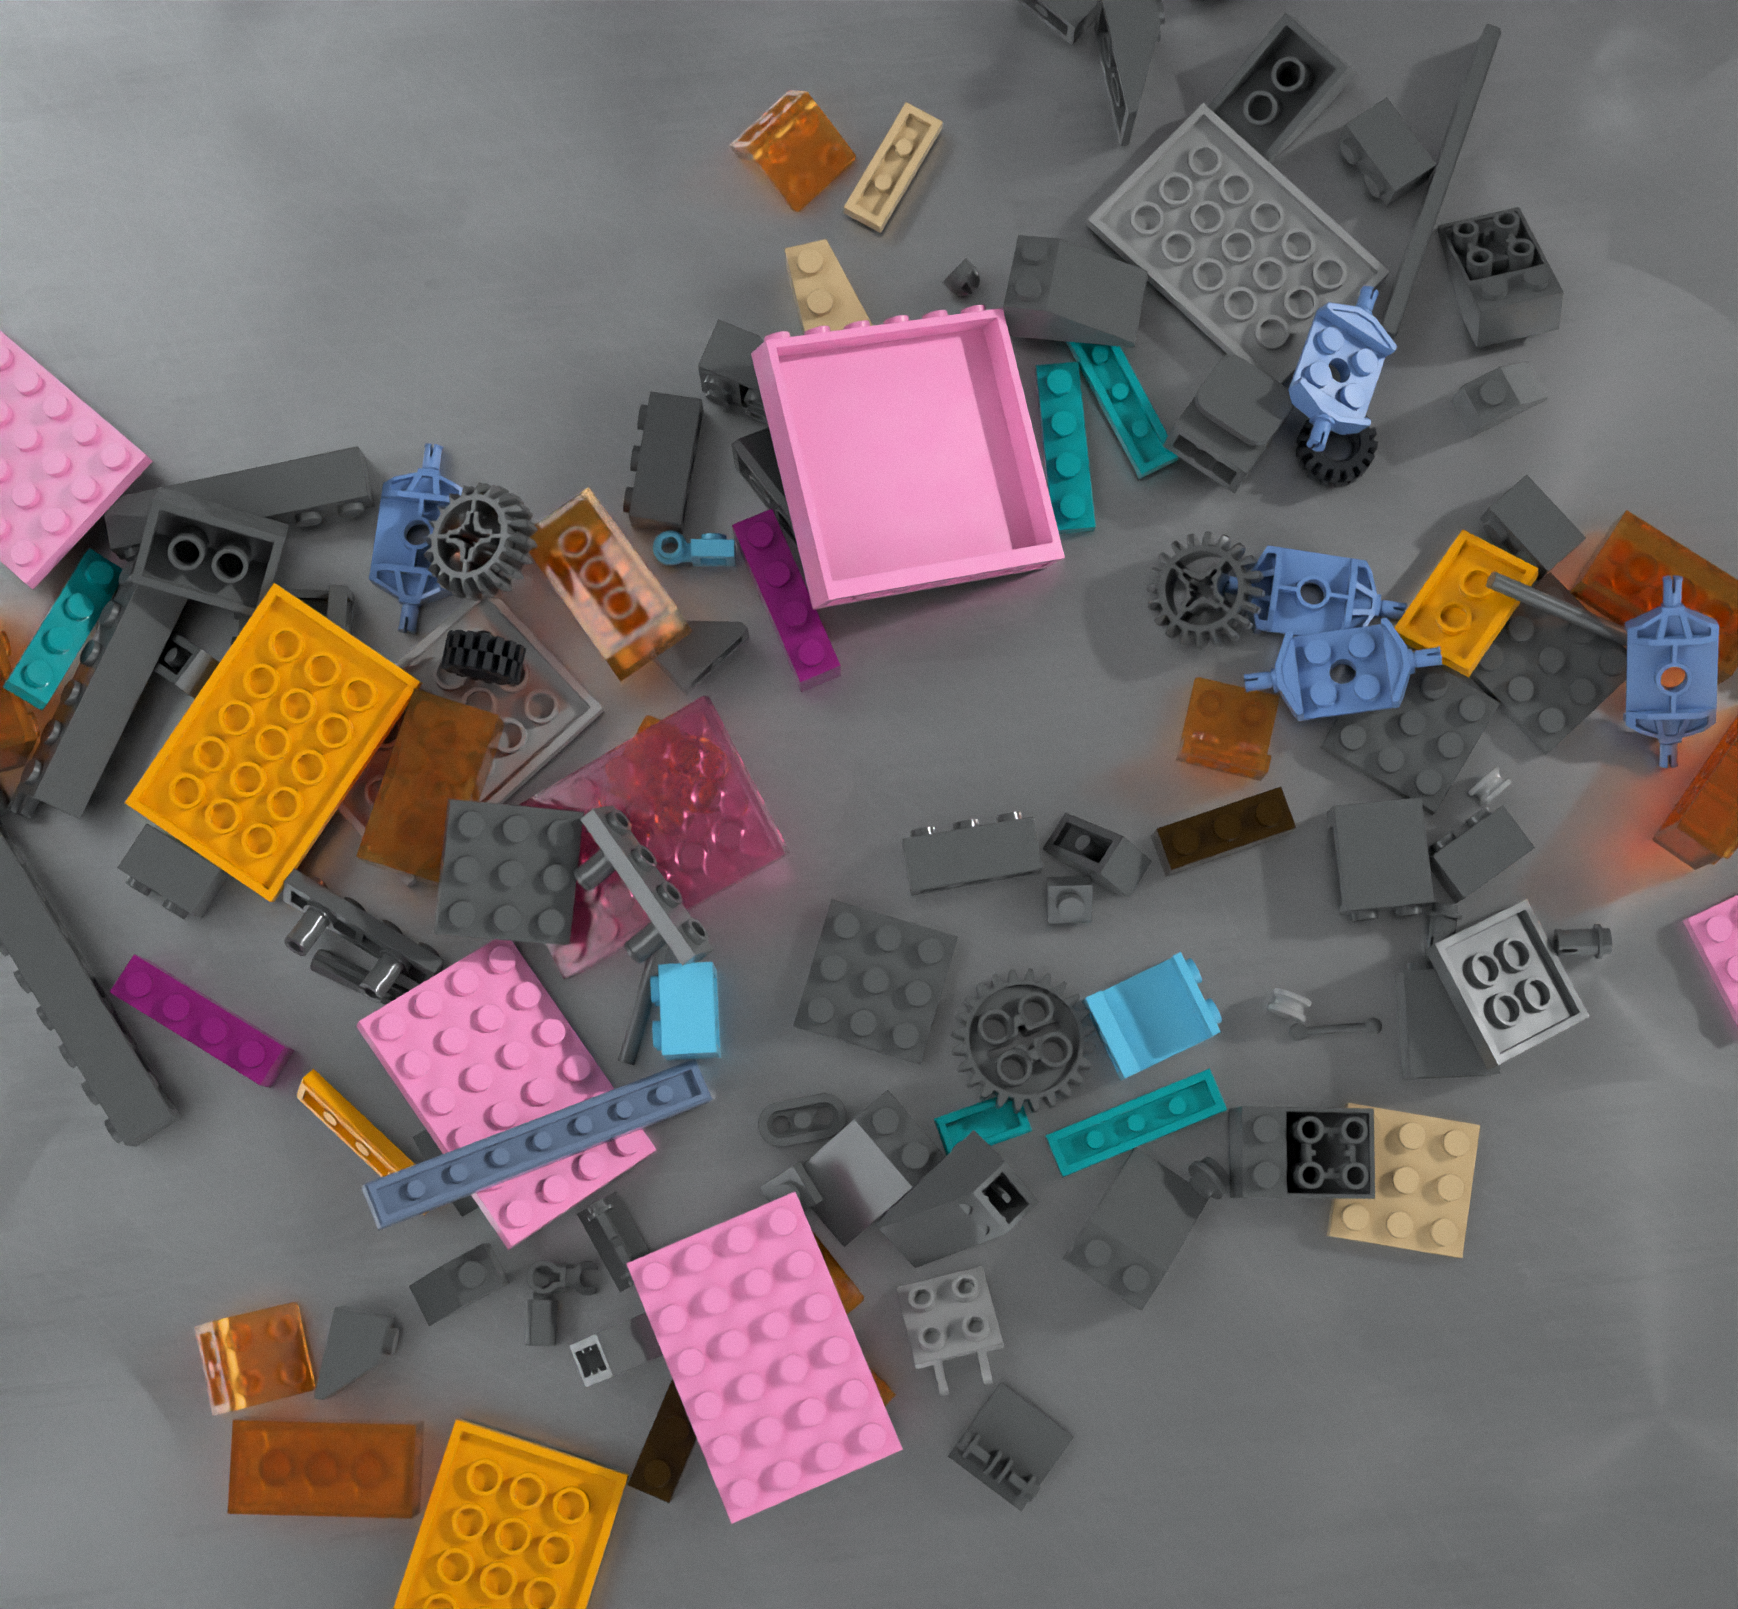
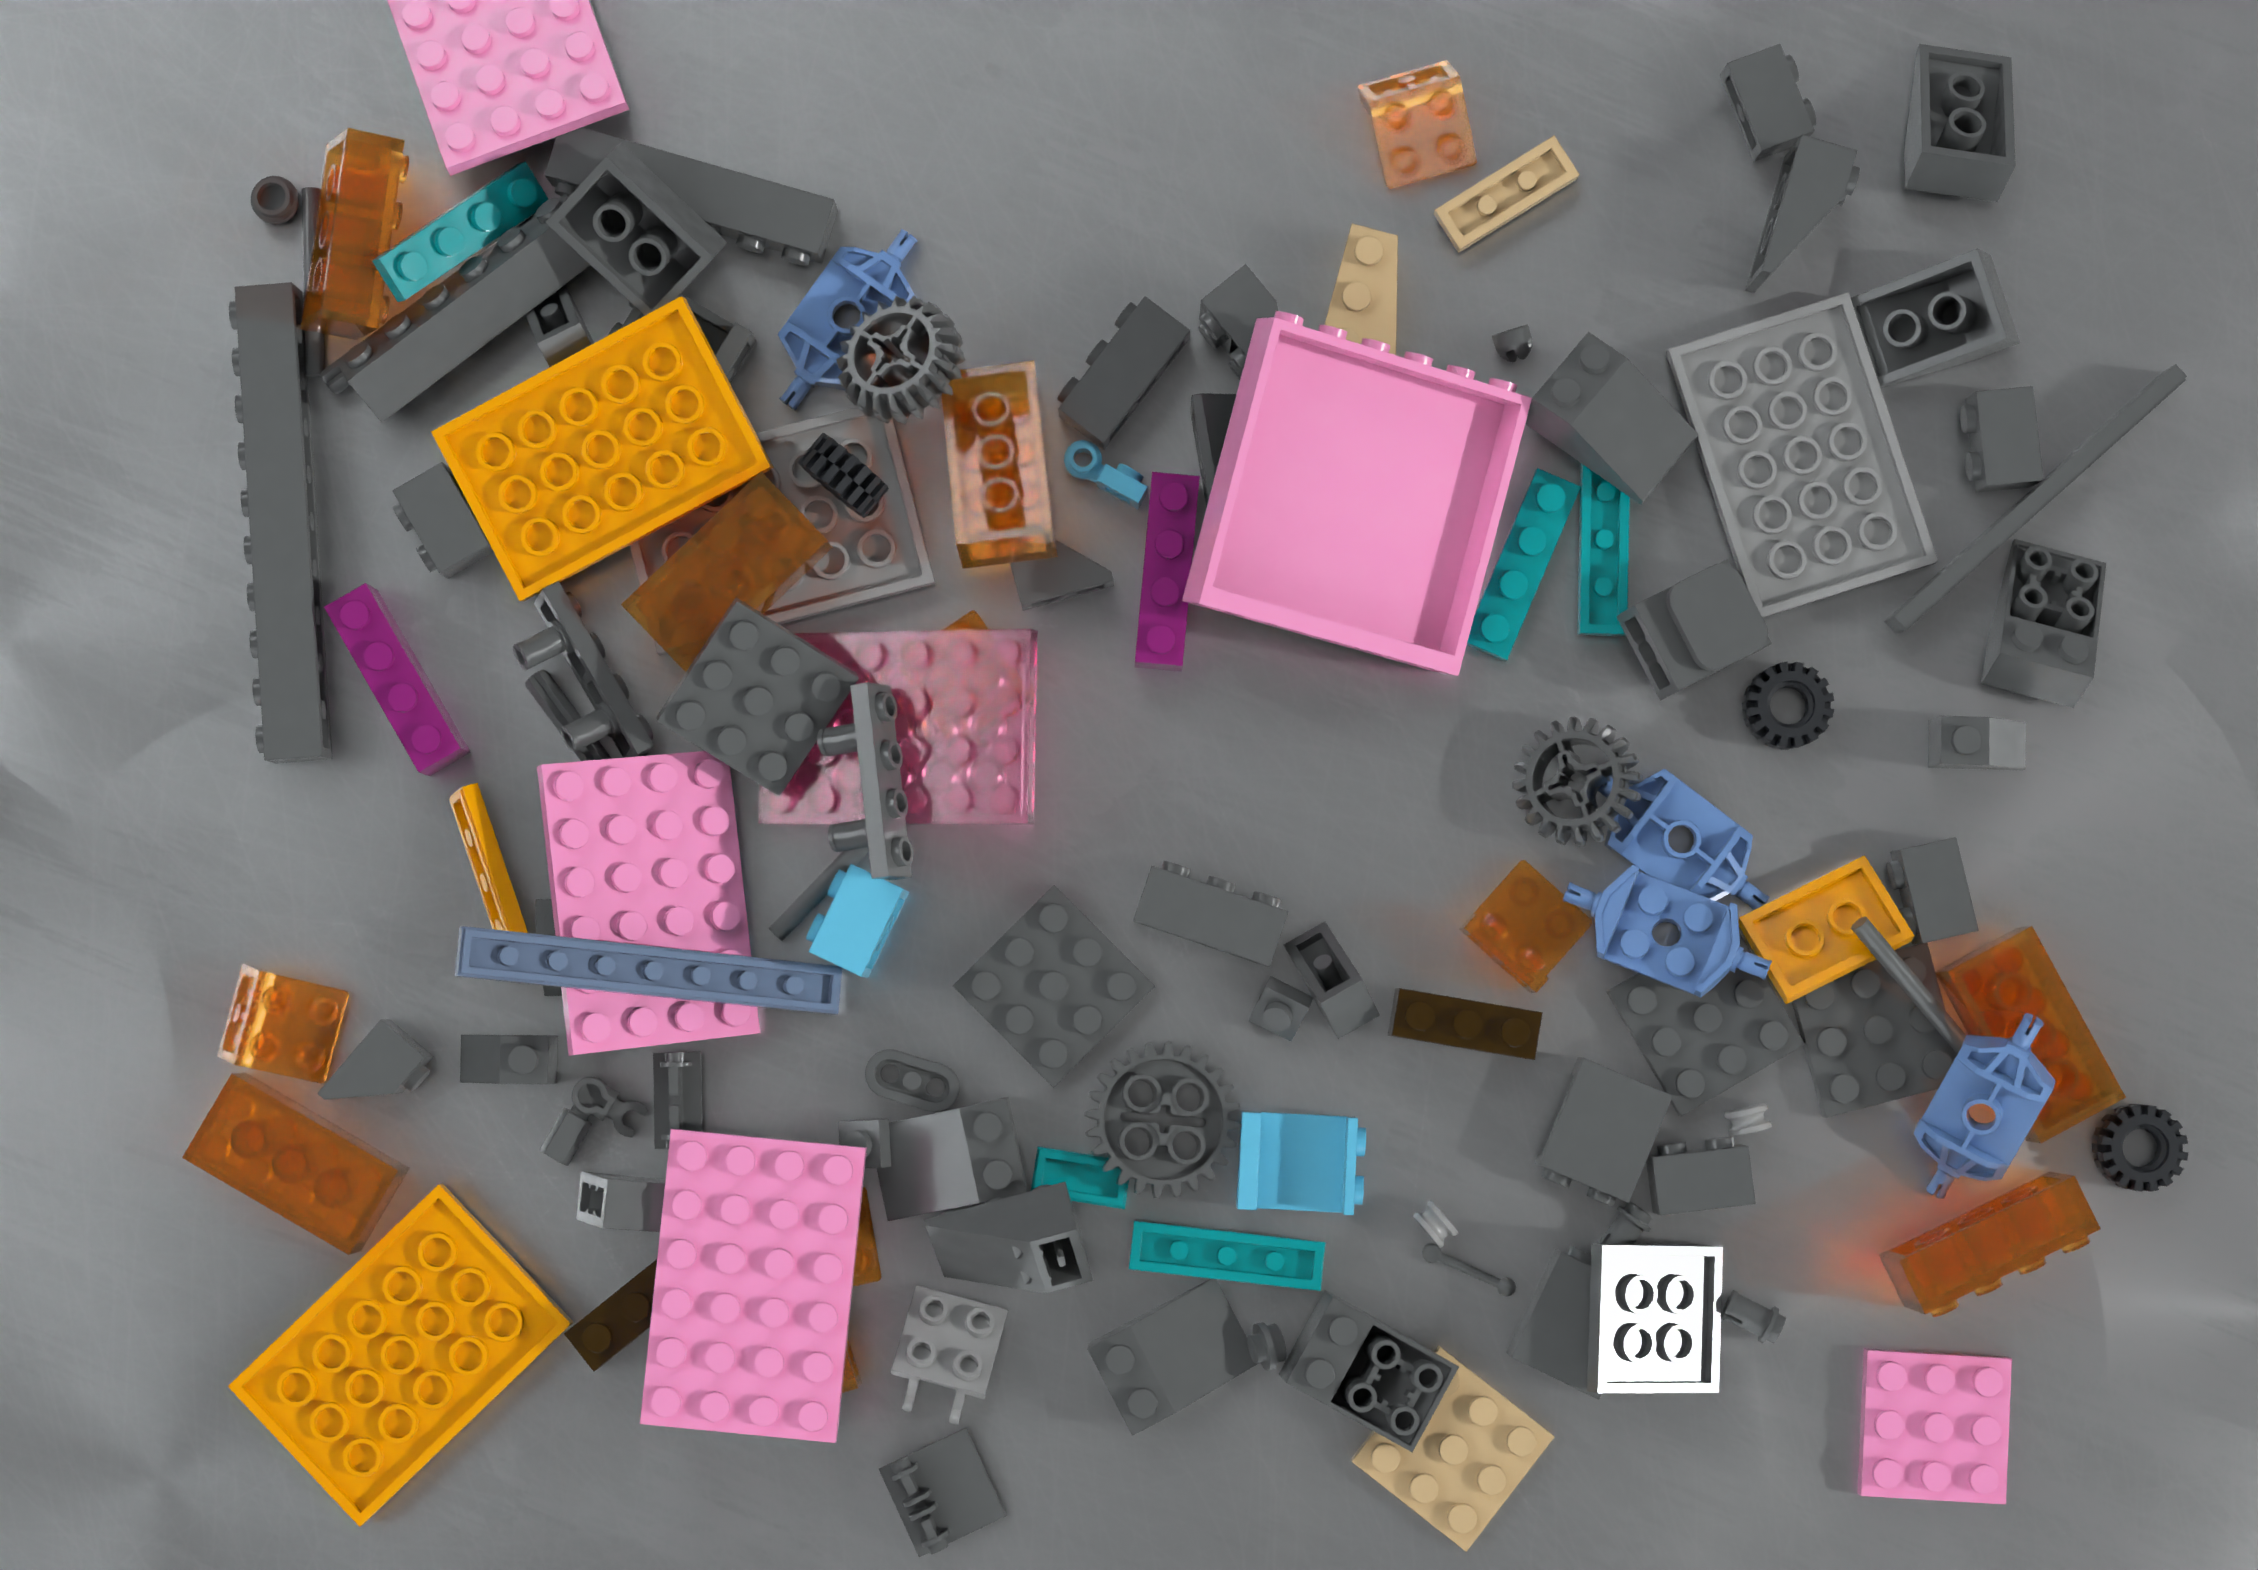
camera: 30 degrees right, 5 degrees up
medium blue plate [1288,286,1397,451] -> none

